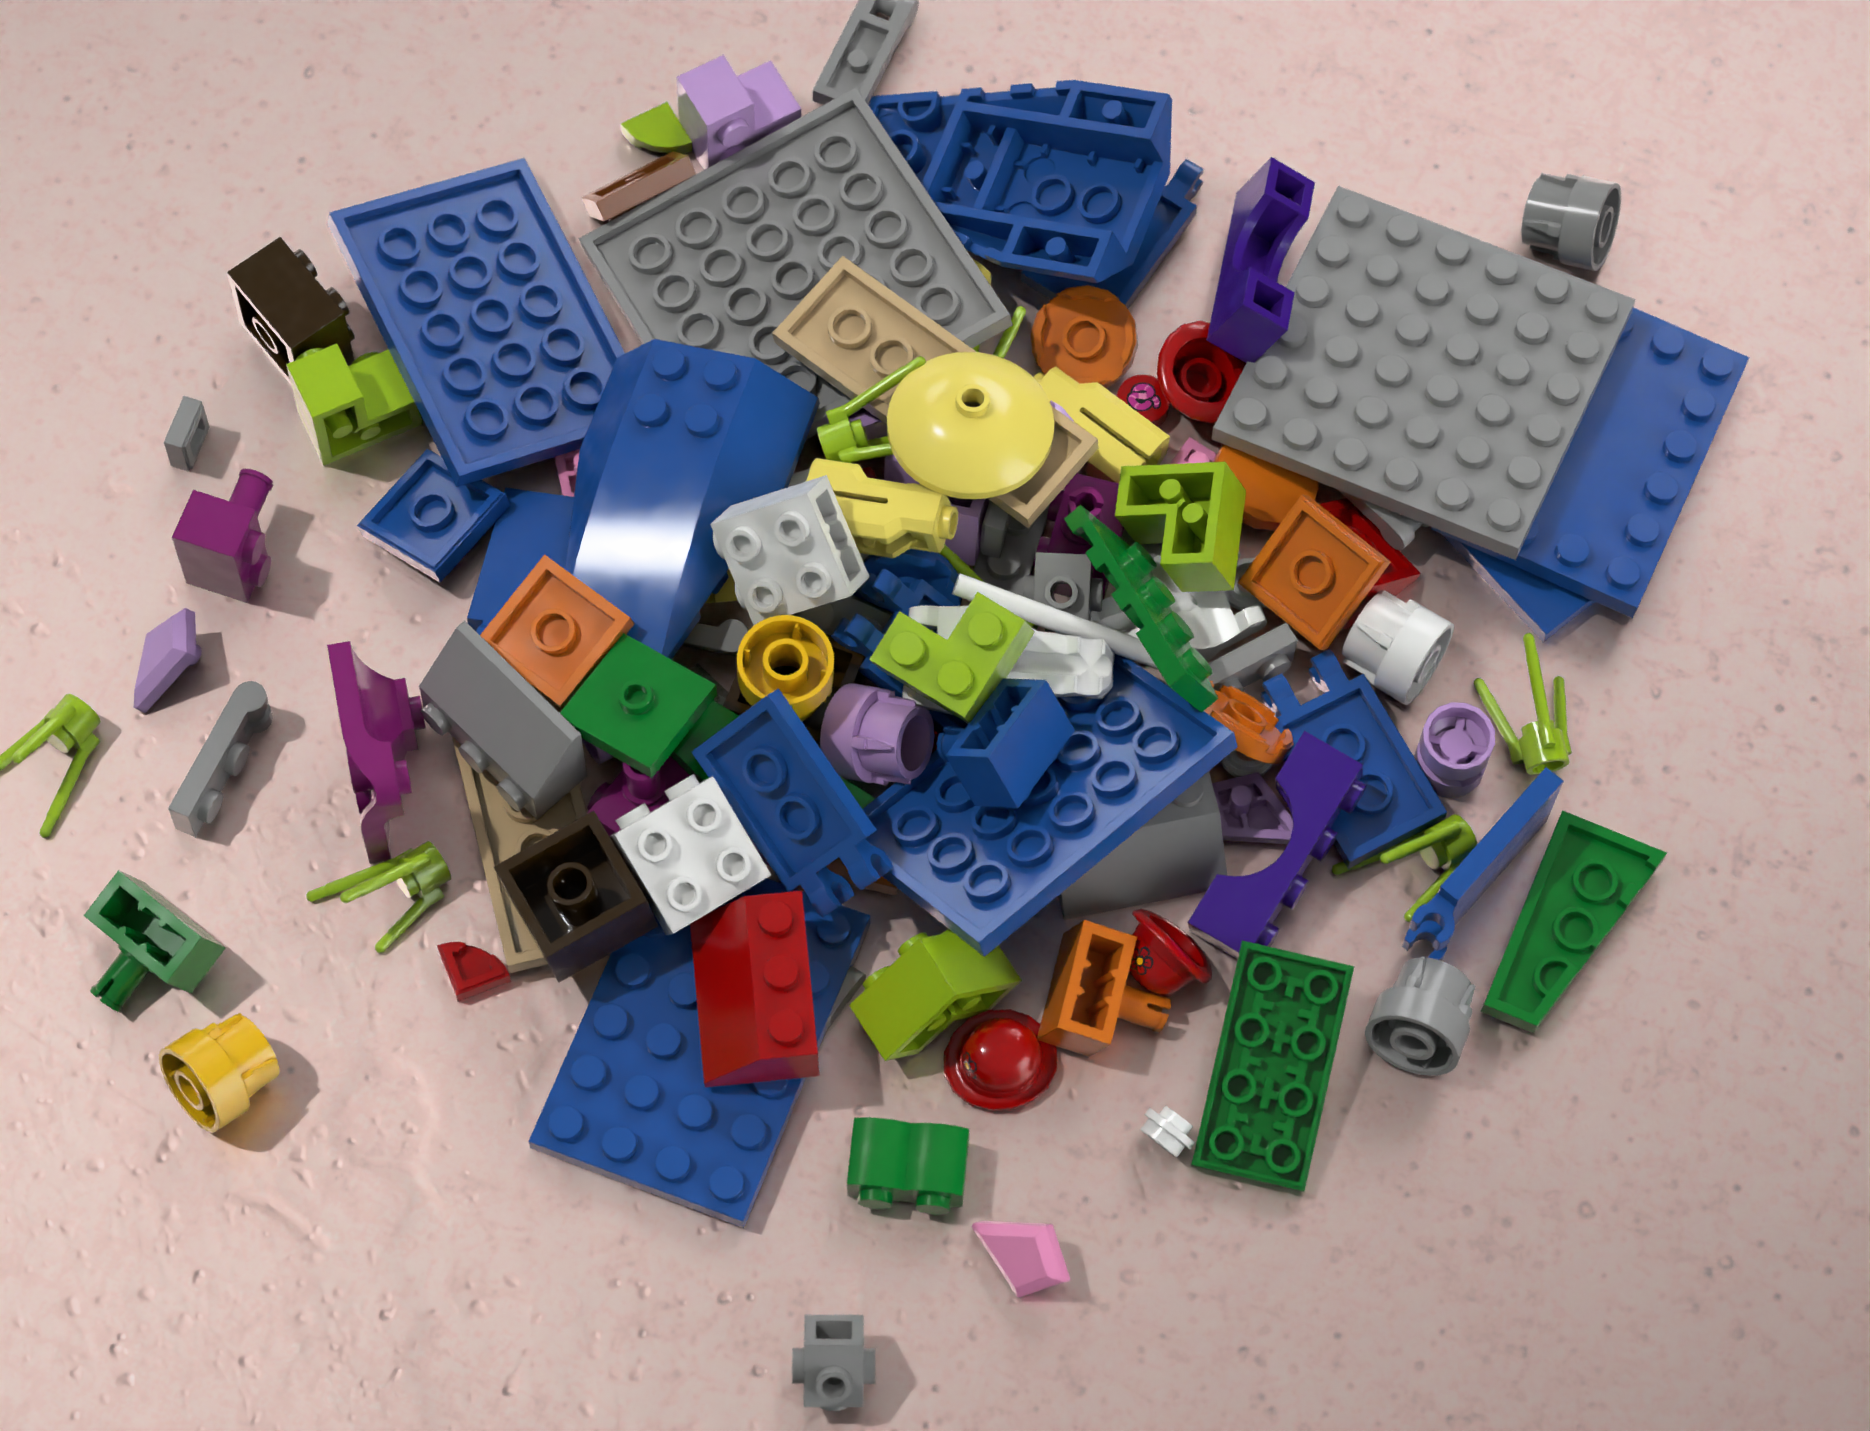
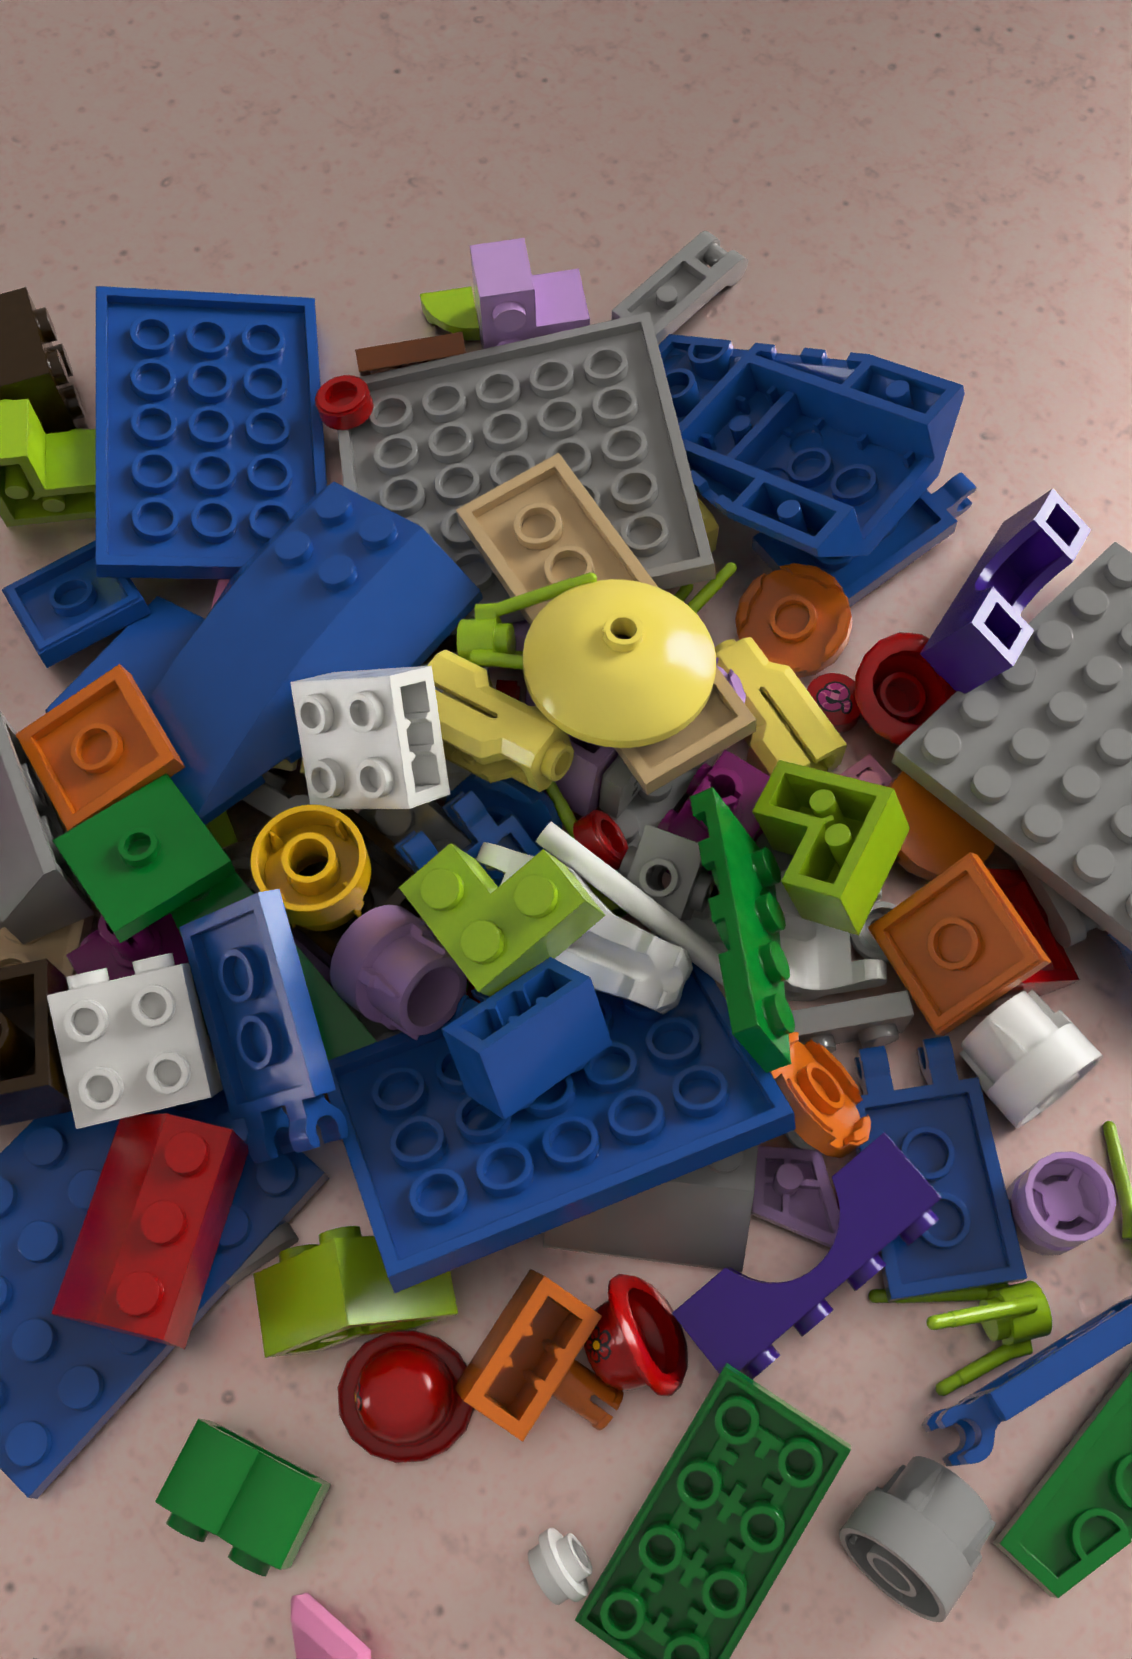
camera: 25 degrees right, 0 degrees up
none -> red tile [315,375,374,430]
none -> red tile [573,810,629,870]

